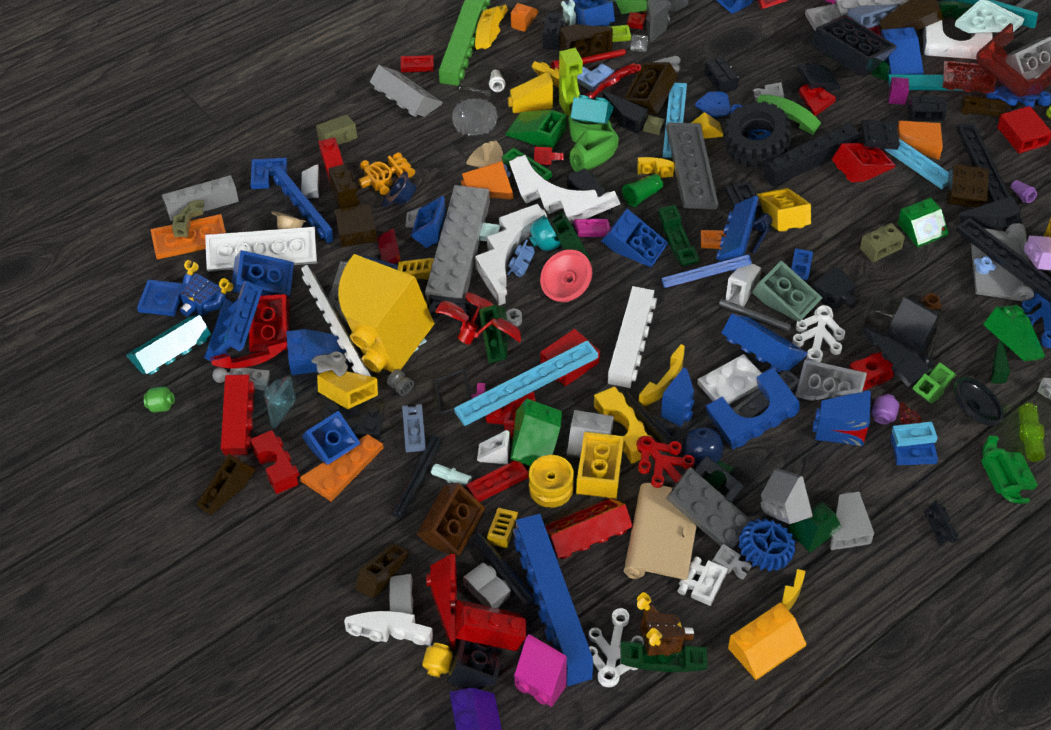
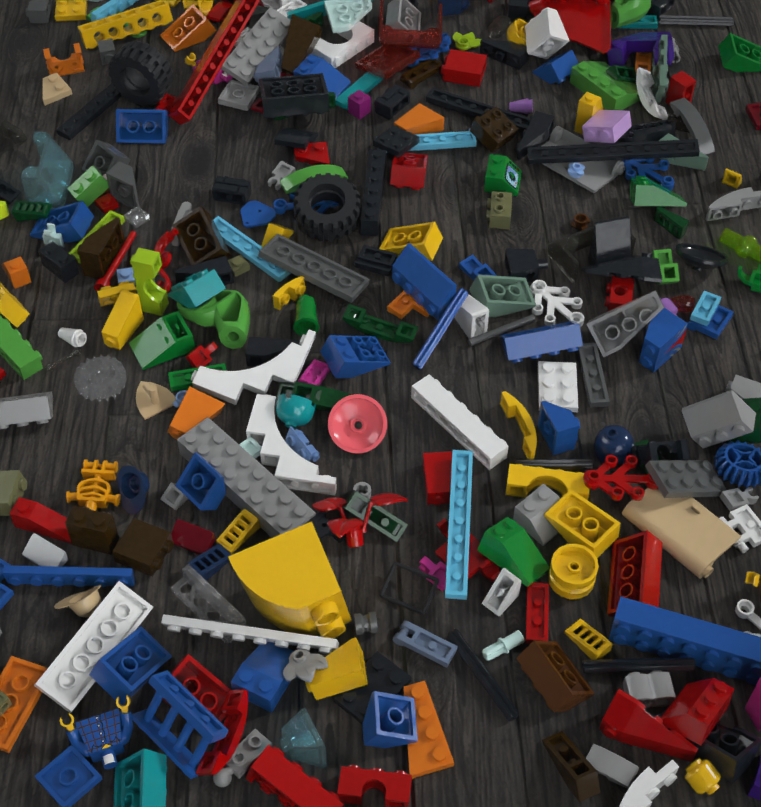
camera: 55 degrees left, 0 degrees up
blue arch [706,368,800,450] -> none

